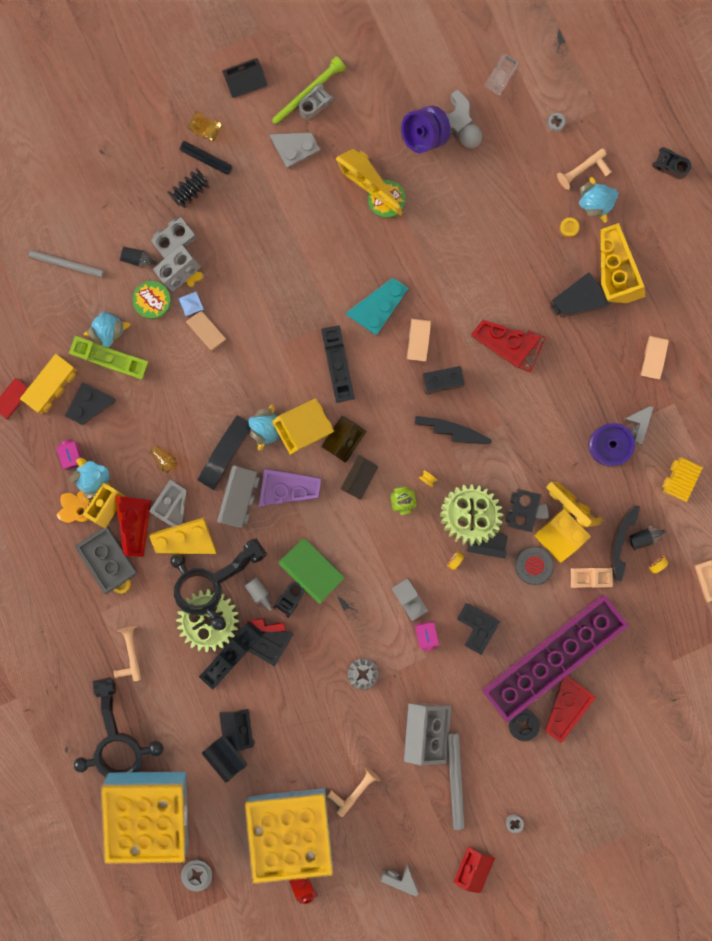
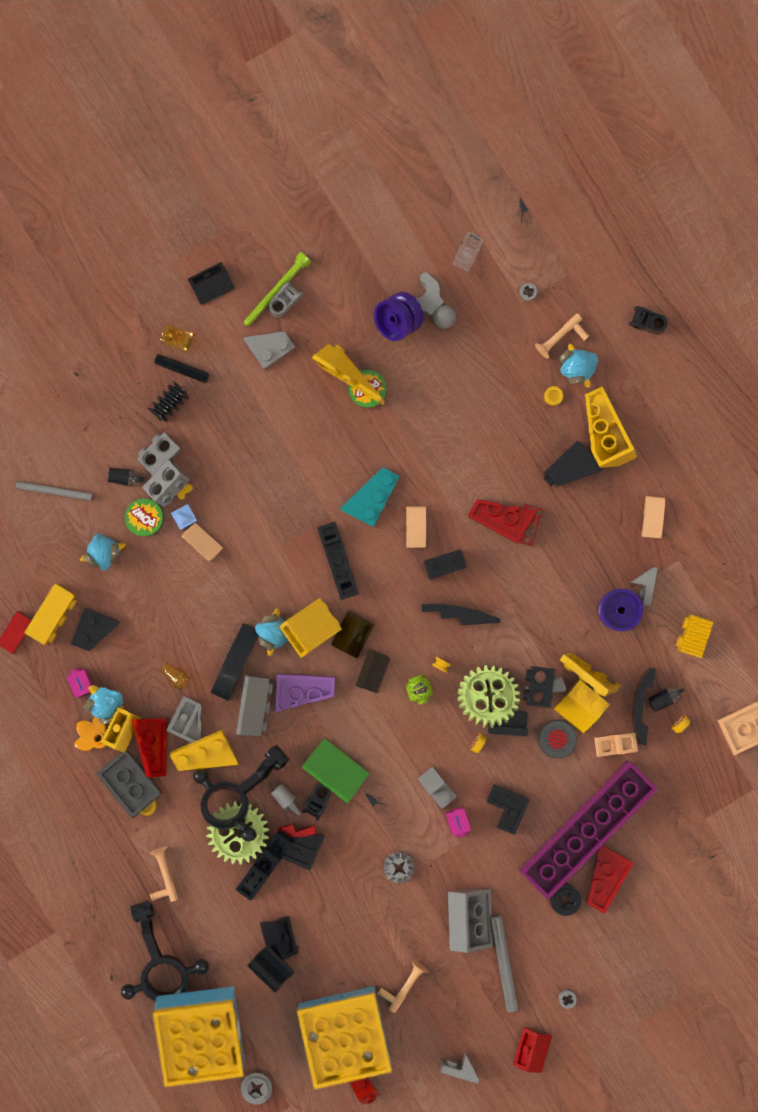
camera: 10 degrees left, 0 degrees up
lime slope [69,336,148,380] -> none

